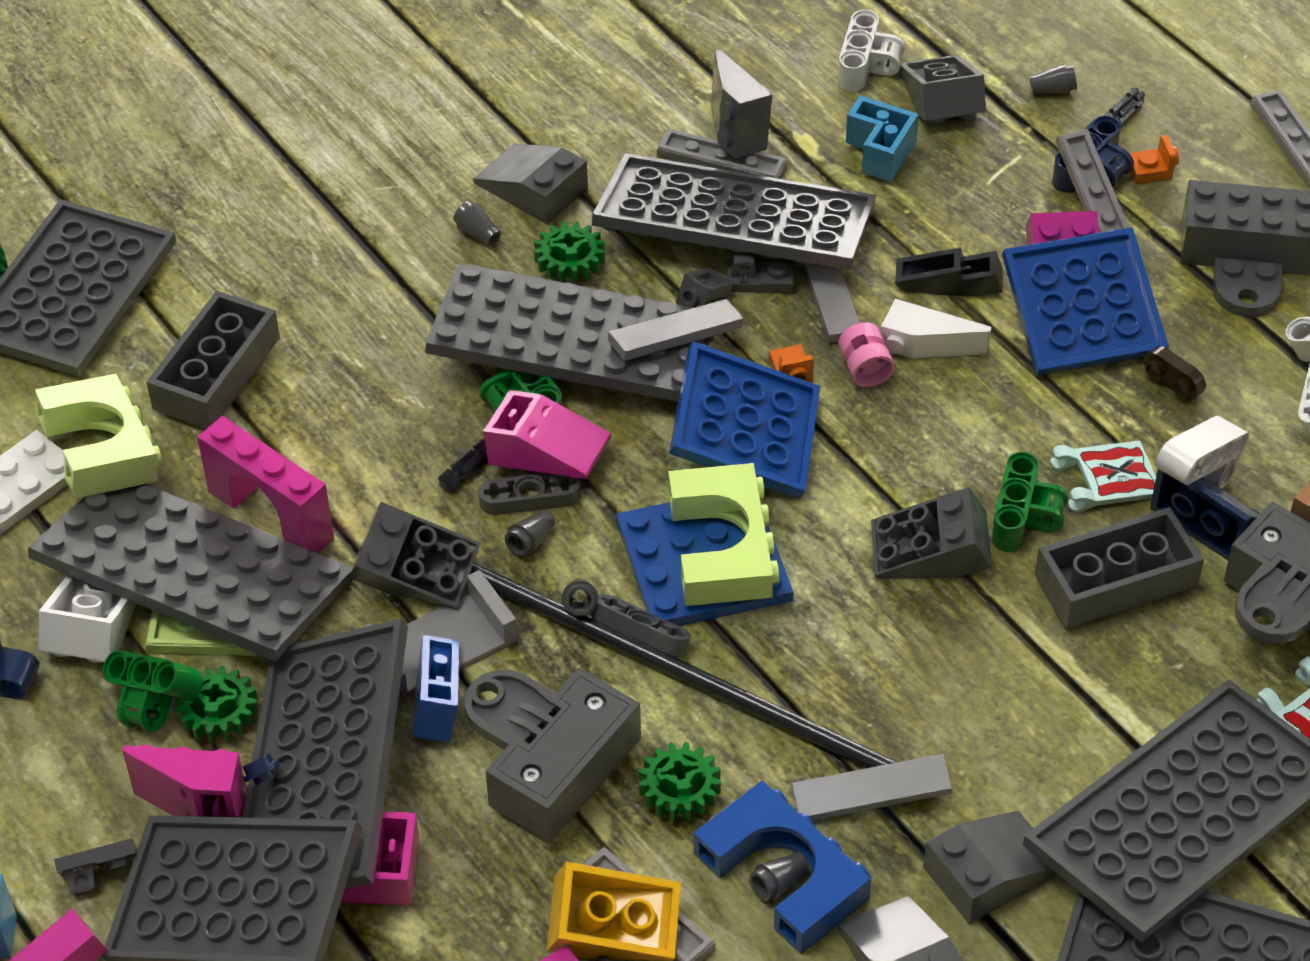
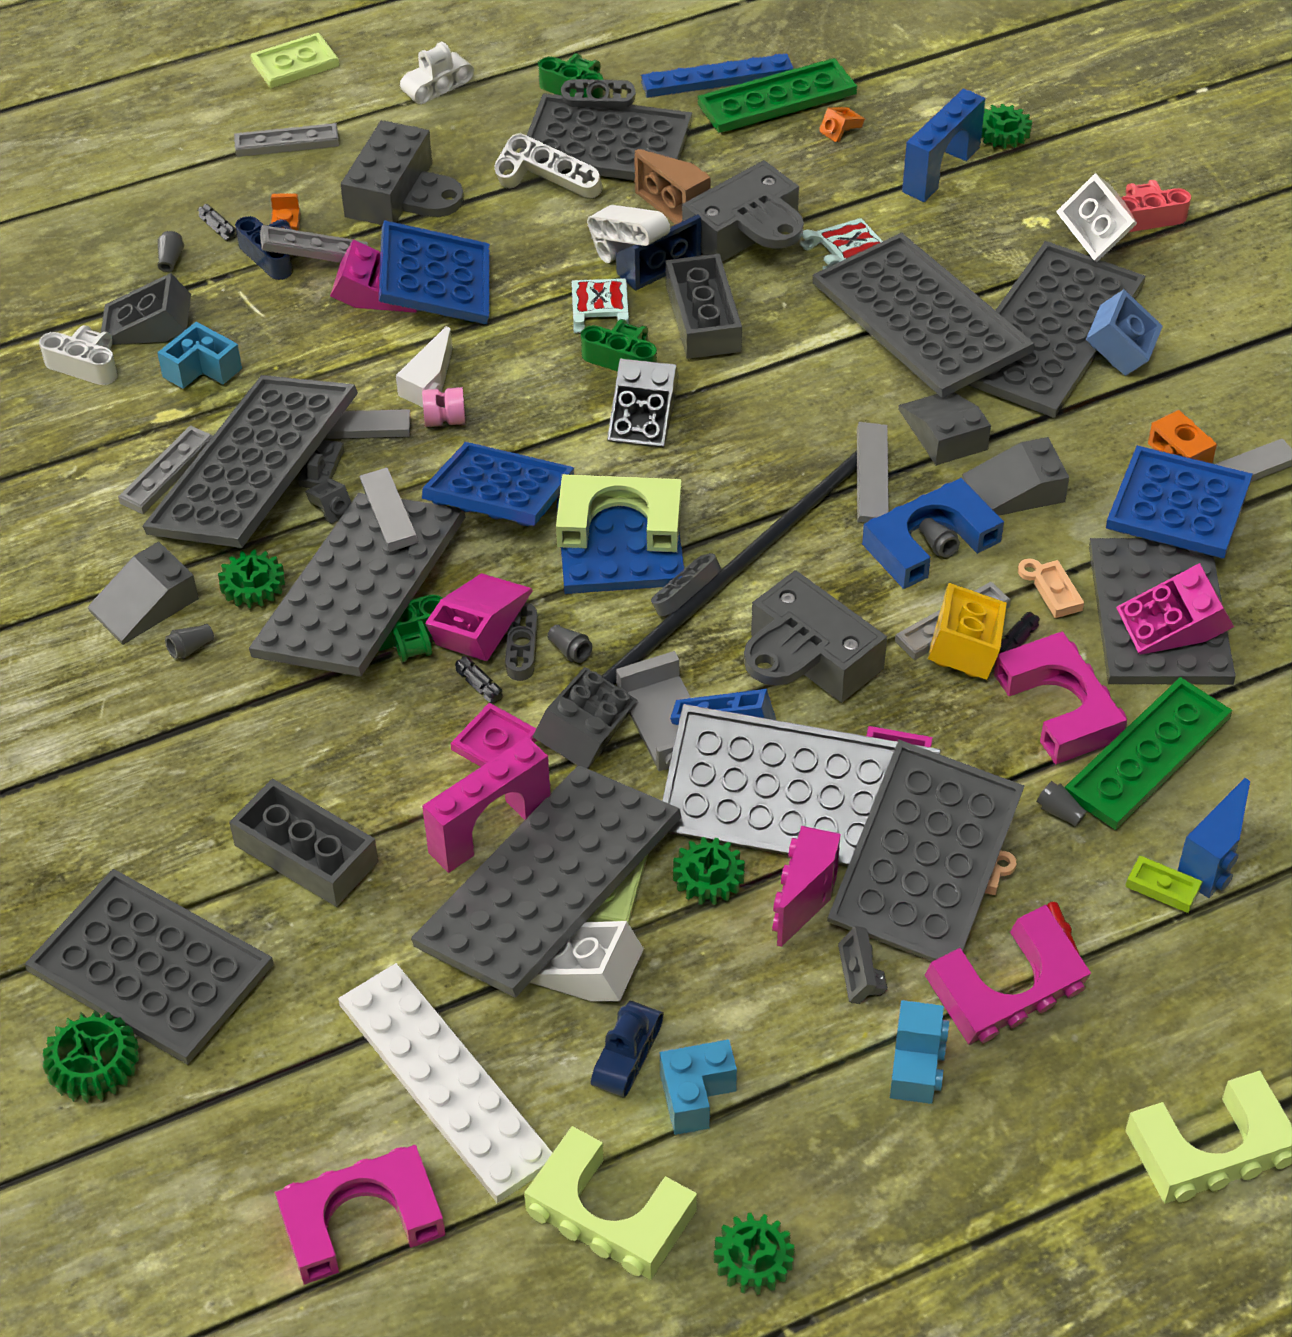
camera: 80 degrees left, 0 degrees up
yellowish green arch [35,374,162,499] -> none
green piece [102,650,203,732] -> none
dark blue plate [242,753,280,786] -> none
dark grey cone [562,578,598,616] -> none
green gear [638,742,721,821] -> none
dark grey slope [711,49,772,158] -> none
orange bracket [769,344,814,382] -> none
black slope [895,247,1003,296] -> none
dark brown plate [1144,346,1206,400] -> none
none -> dark pink tile [451,703,538,767]

